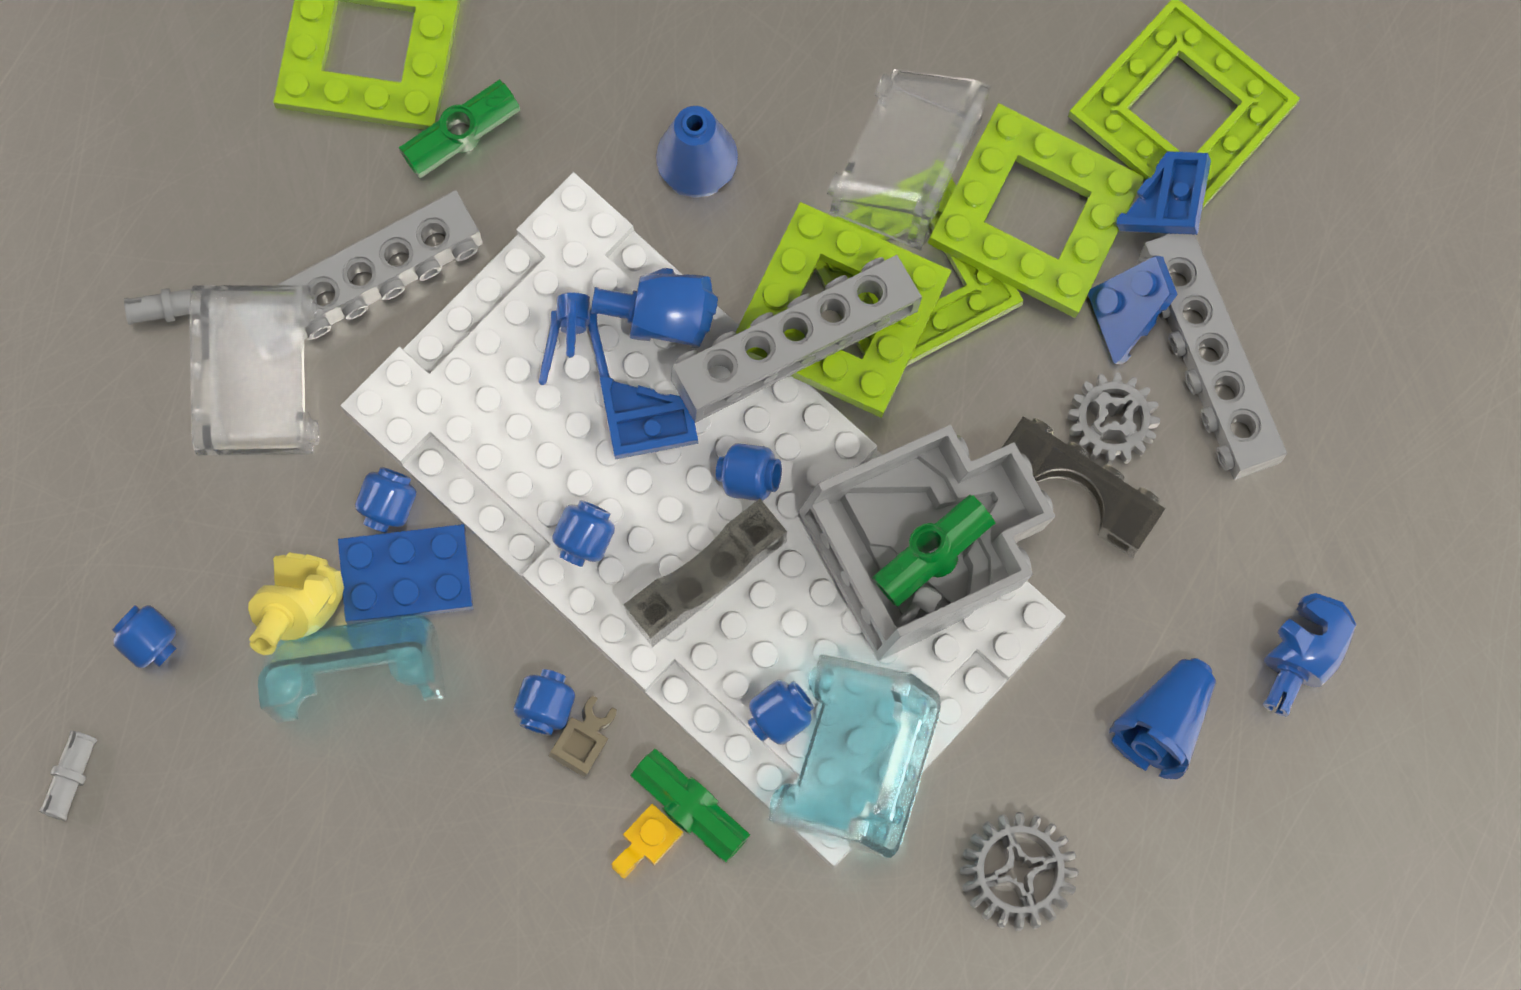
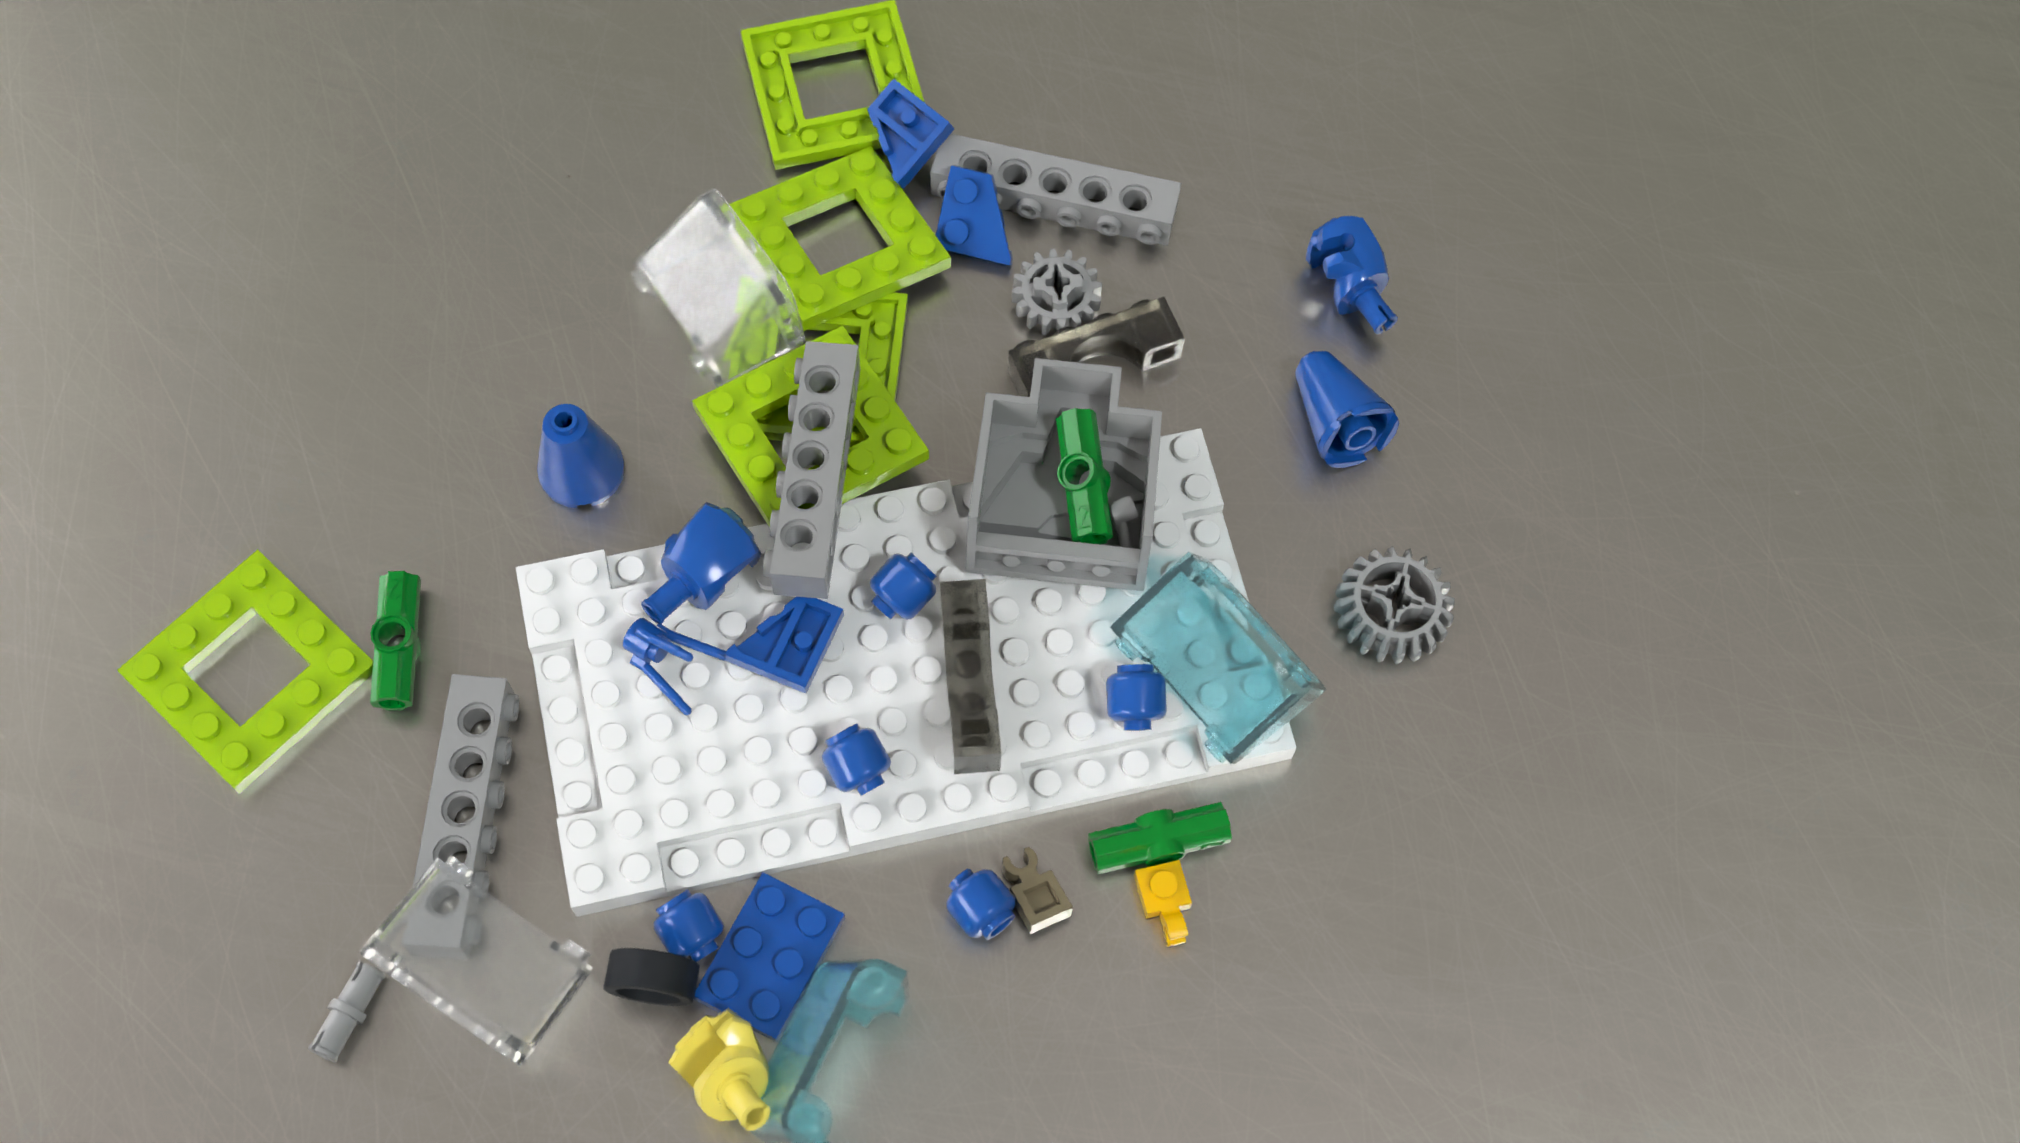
camera: 60 degrees left, 10 degrees down
none -> black tyre [603,948,700,1006]

